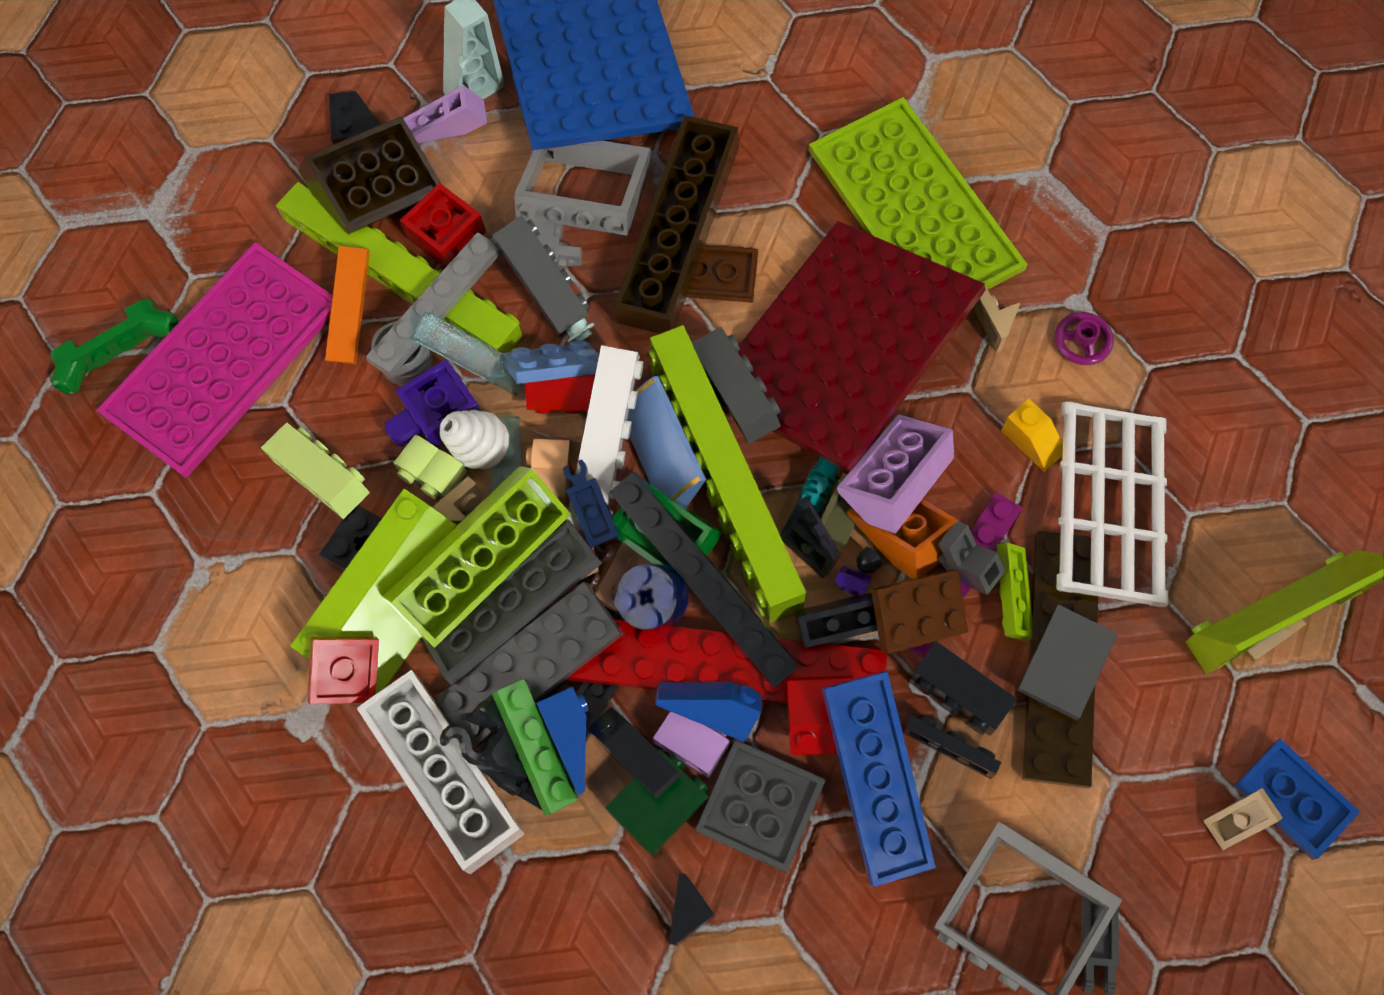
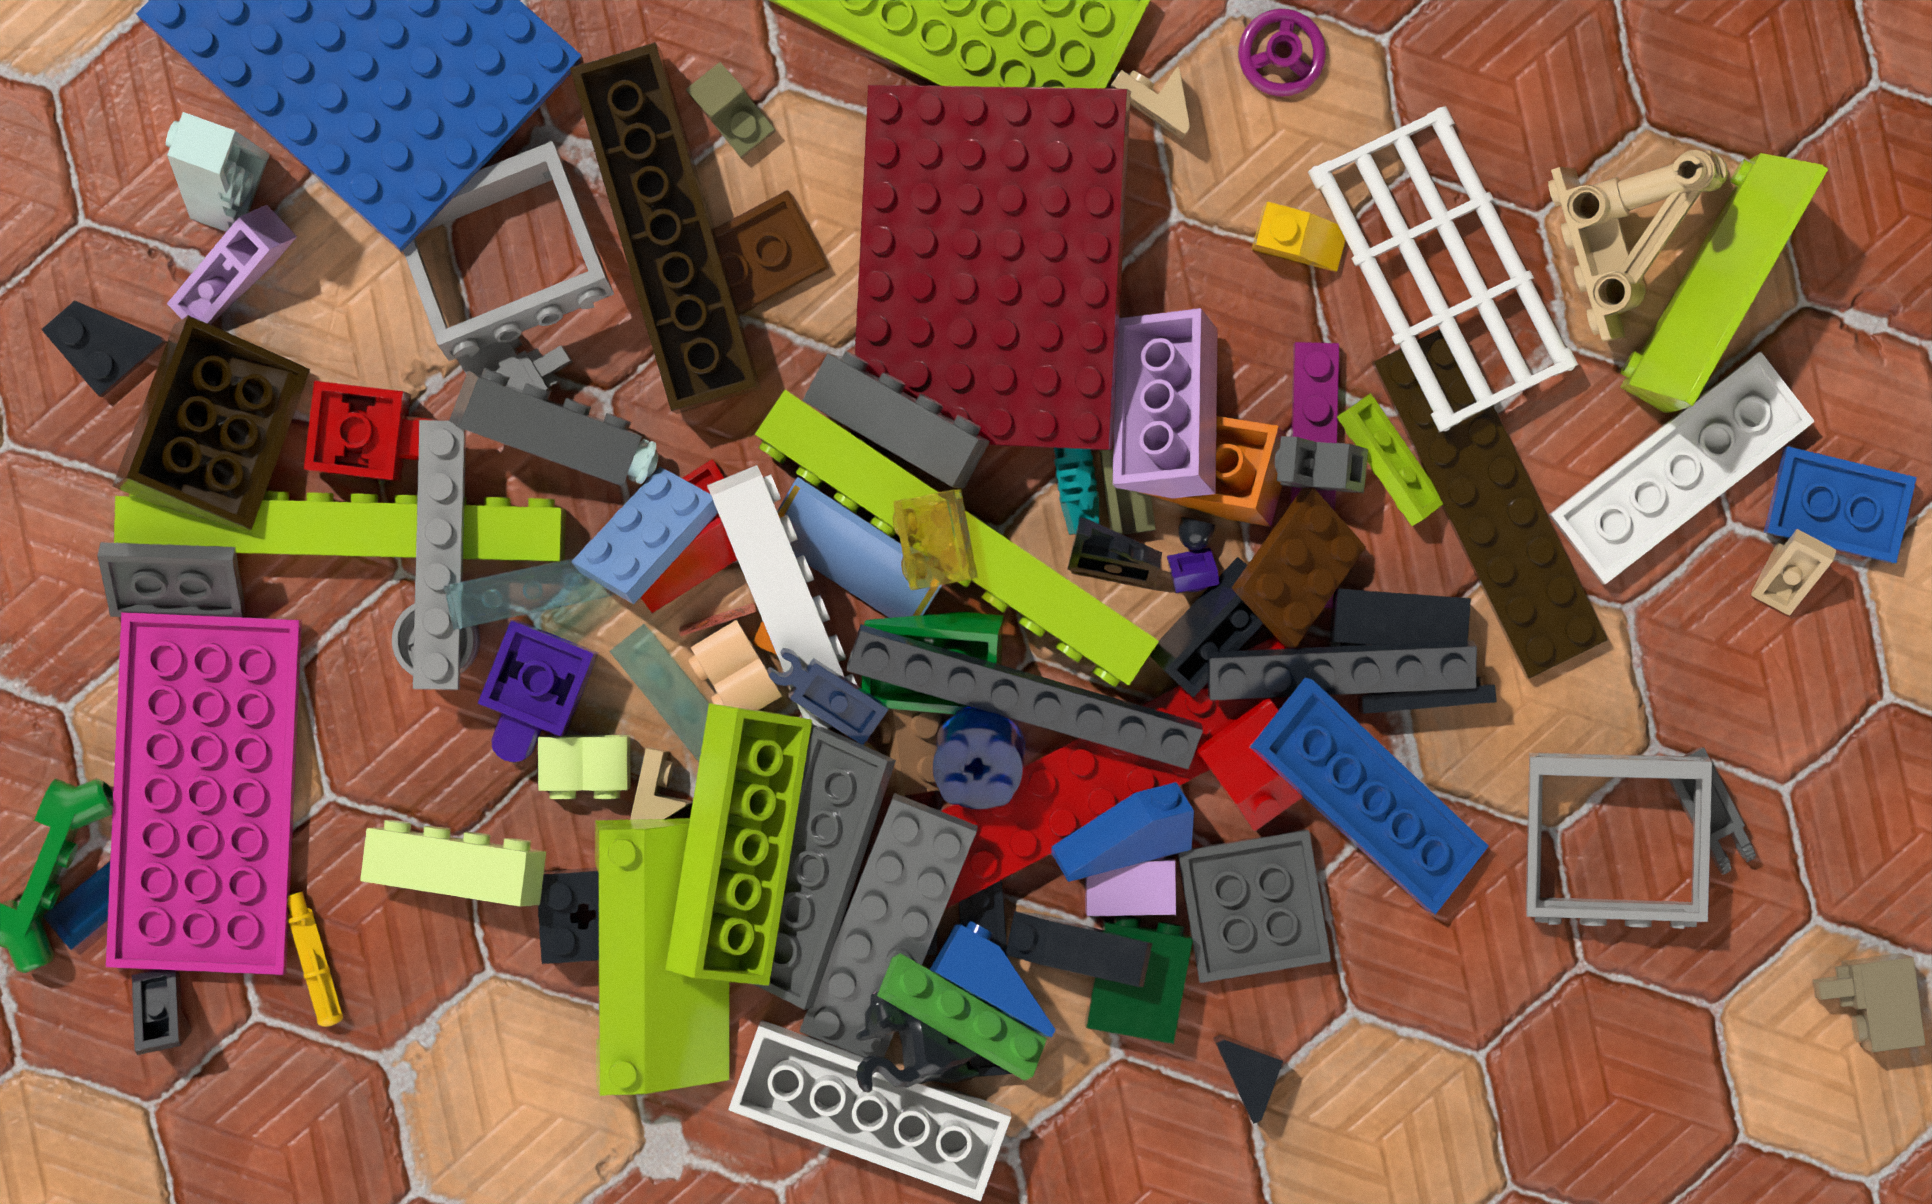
camera: 45 degrees left, 20 degrees up
plate [307,637,379,705] -> none
orange tile [325,246,370,365] -> none
white piece [440,410,509,470] -> none
dark grey tile [1017,604,1118,720] -> none
none -> clear blue tile [43,861,110,950]
none -> dark grey plate [97,542,246,618]
none -> black slope [132,969,191,1055]
none -> yellow piece [287,891,343,1027]
none -> olive slope [686,62,776,159]
none -> clear yellow bracket [893,489,978,590]
none -> black plate [1208,640,1477,700]
none -> tan plate [1548,149,1728,341]
none -> white plate [1549,352,1815,584]

